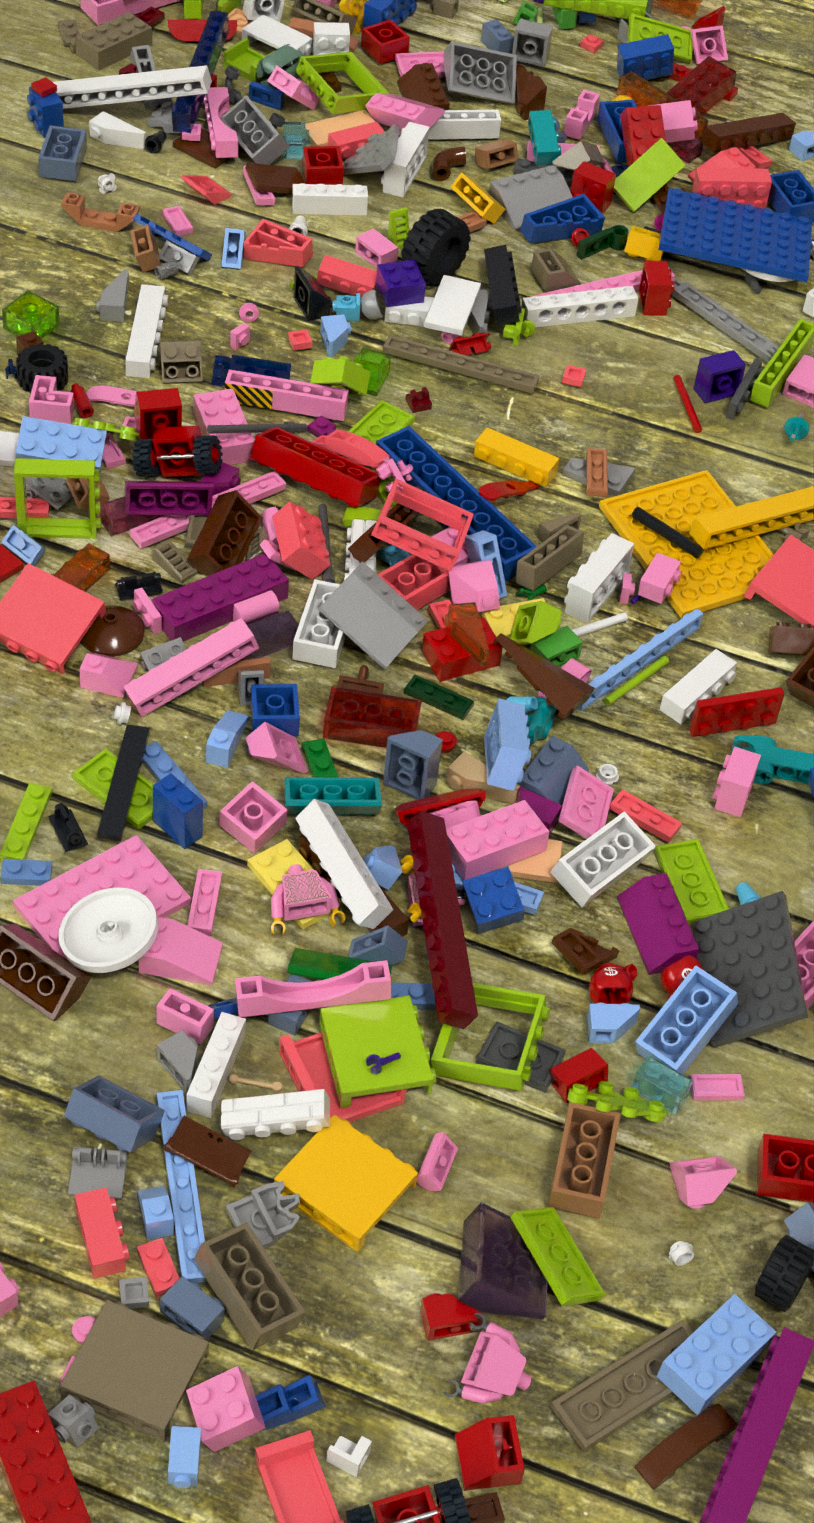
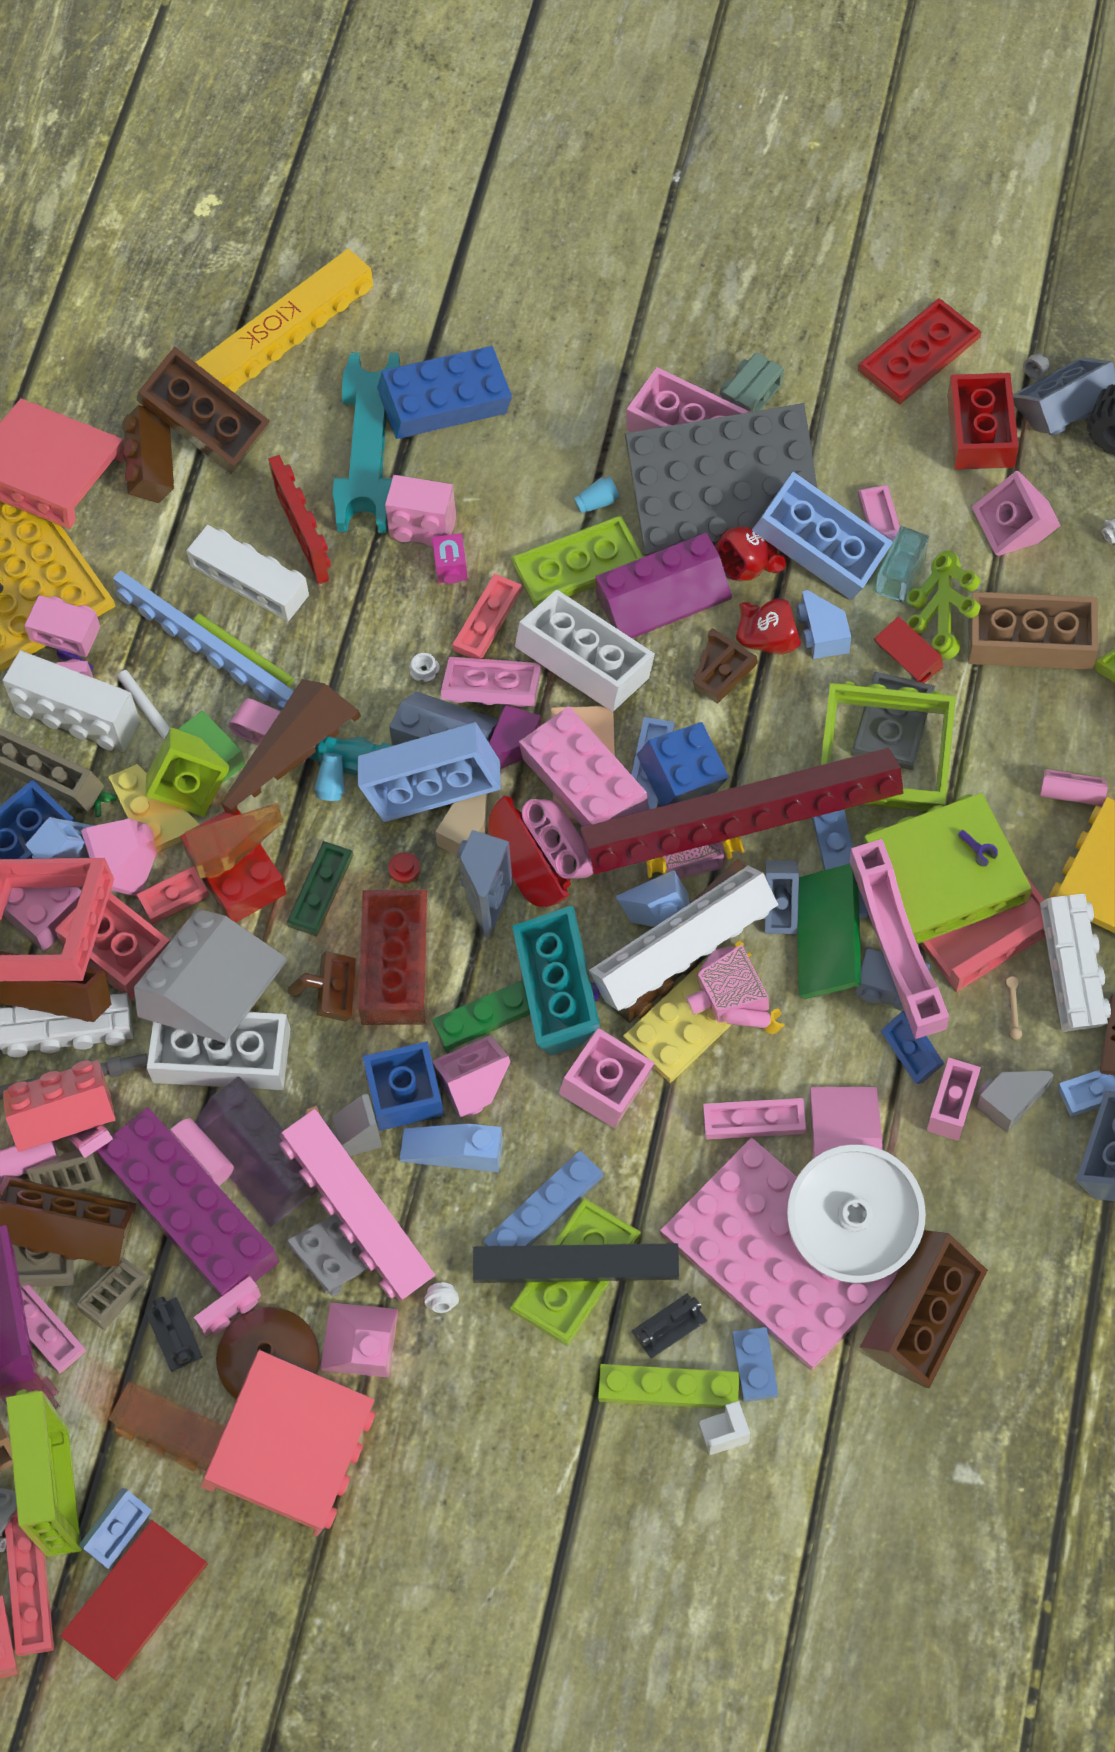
camera: 90 degrees left, 15 degrees up
blue brick [153,773,203,849] -> none
white brick [187,1012,246,1118] -> none
none -> dark pink brick [432,533,468,584]

